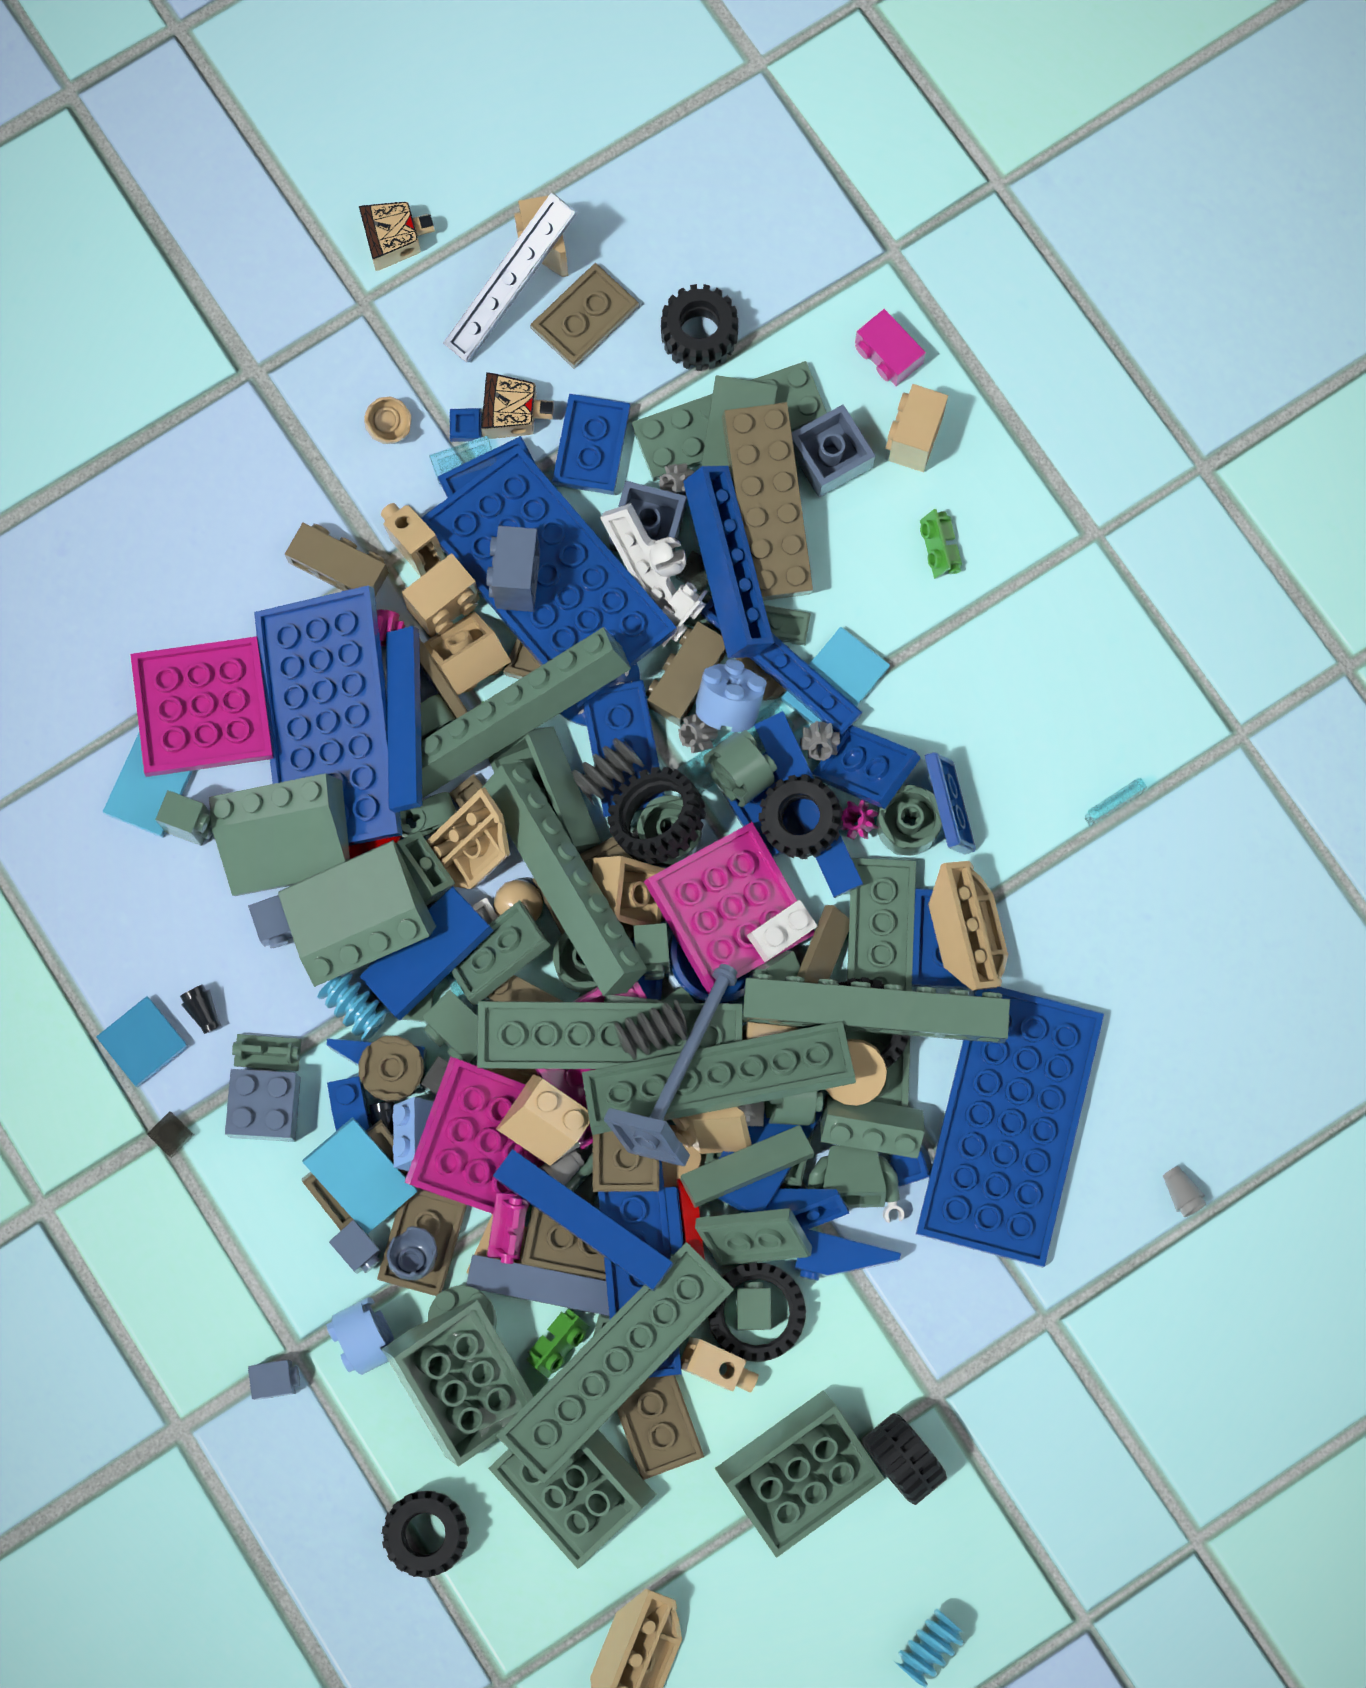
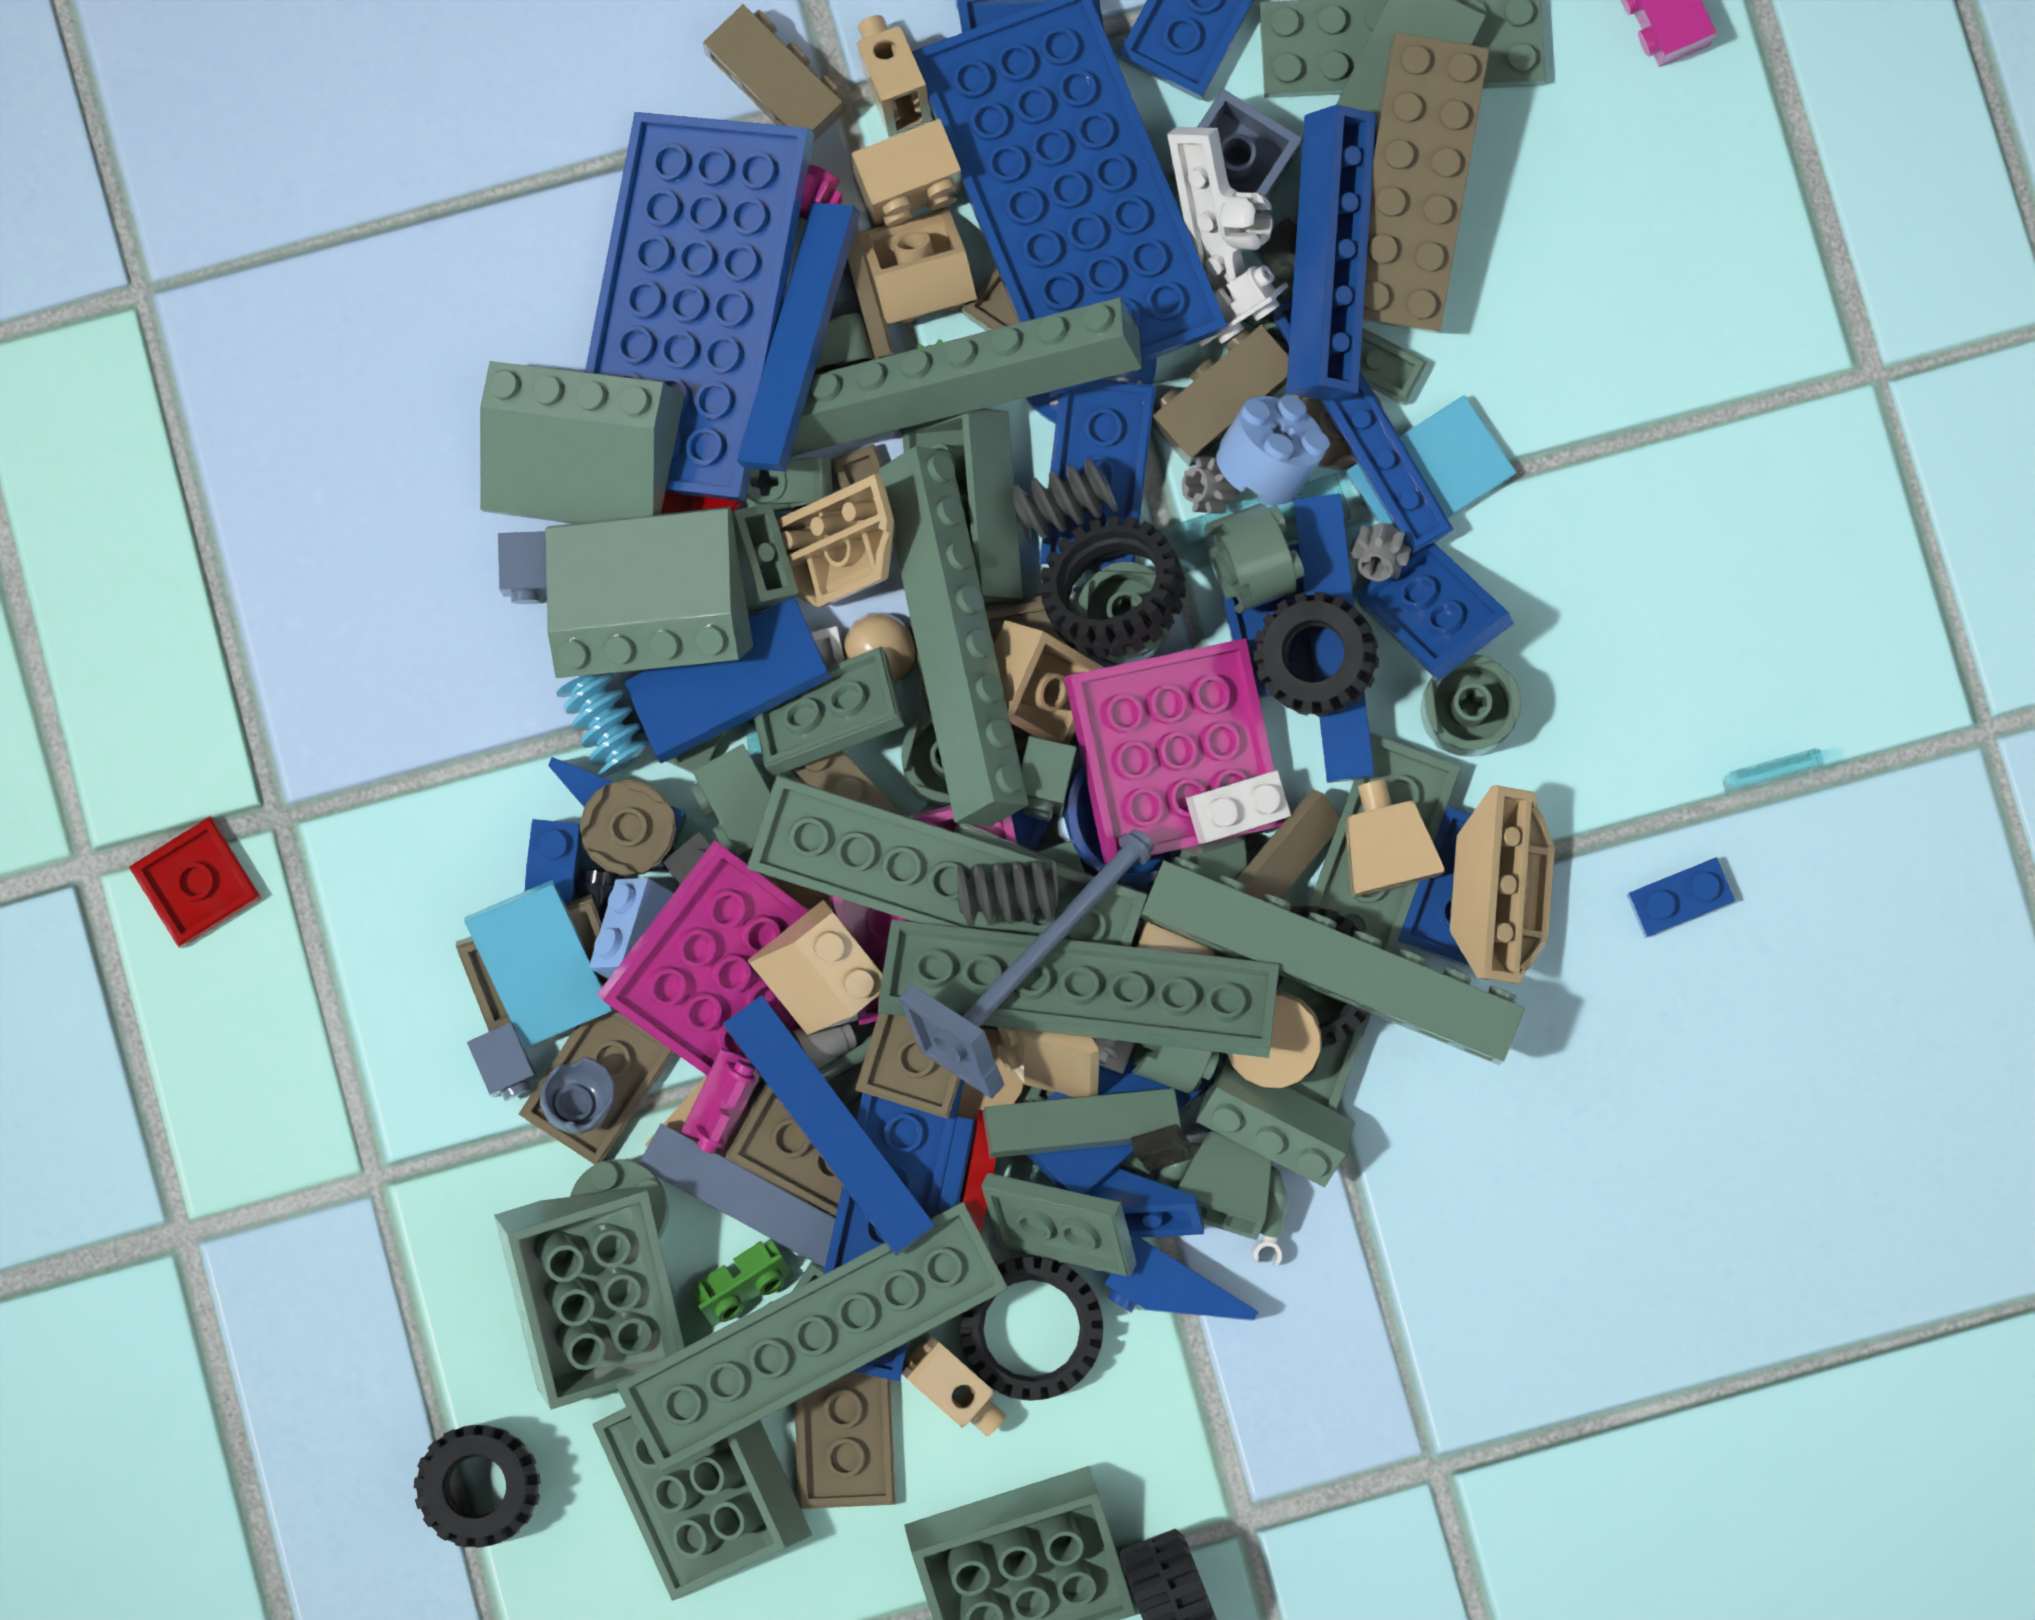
camera: 15 degrees right, 5 degrees up
dark azure tile [96,996,189,1088] -> none
medium azure tile [103,733,193,838] -> none
dark pink plate [130,636,273,777] -> none
clear smoke plate [147,1111,195,1158] -> none
sand green brick [155,790,213,846] -> none
black cone [180,984,221,1034] -> none
sand blue brick [225,1069,301,1142] -> none
sand green hinge [232,1034,302,1071] -> none
sand blue brick [248,1360,300,1400] -> none
light blue brick [326,1297,395,1375] -> none
sand blue brick [487,526,541,612] -> none
light grey gear [659,463,694,500] -> none
sand green brick [737,1282,771,1330] -> none
sand blue brick [791,404,876,497] -> none
dark pink gear [840,800,878,840] -> none
tan brick [885,384,949,473] -> none
blue tile [888,1148,930,1187] -> none
blue plate [915,987,1104,1268] -> none
bright green hinge [920,509,962,579] -> none
blue tile [924,752,976,855] -> none
light grey cone [1163,1166,1206,1217] -> none
none -> red tile [129,816,262,949]
none -> clear smoke tile [1131,1124,1193,1171]
none -> tan torso [1345,779,1444,898]
none -> blue plate [1626,857,1735,938]

